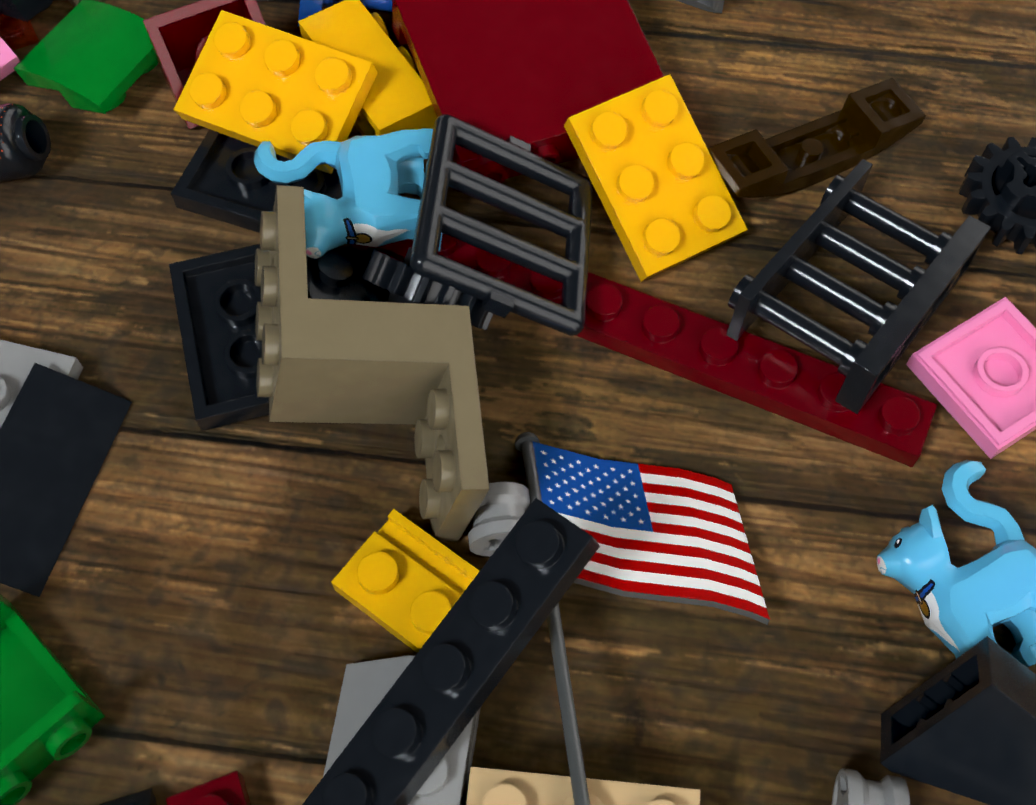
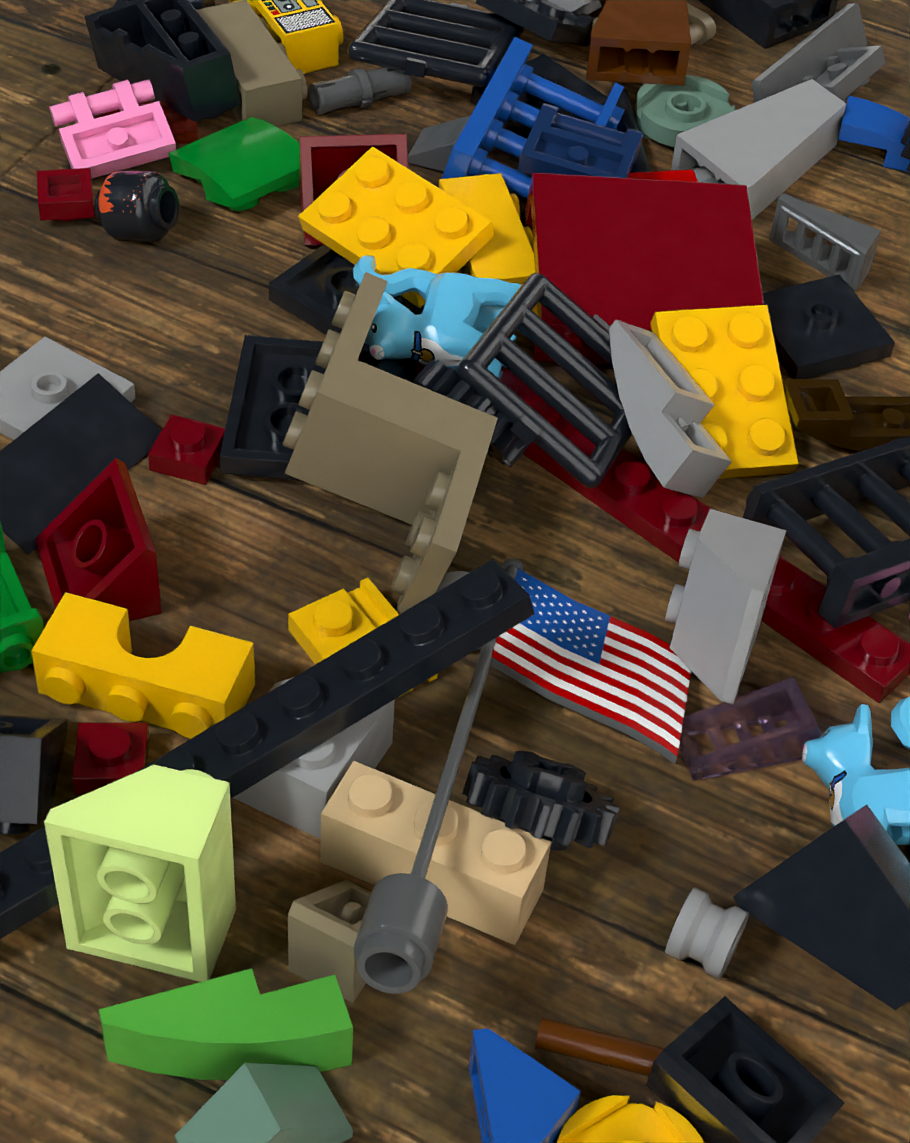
camera: 15 degrees right, 15 degrees down
none -> yellow arch [31,592,255,739]
none -> dark red slope [35,458,162,621]
none -> dark red plate [148,414,225,485]
none -> black gear [462,751,620,851]
none -> light grey slope [609,320,732,498]
none -> light grey slope [665,509,786,704]
none -> slope [679,677,821,781]
none -> black plate [763,274,895,379]

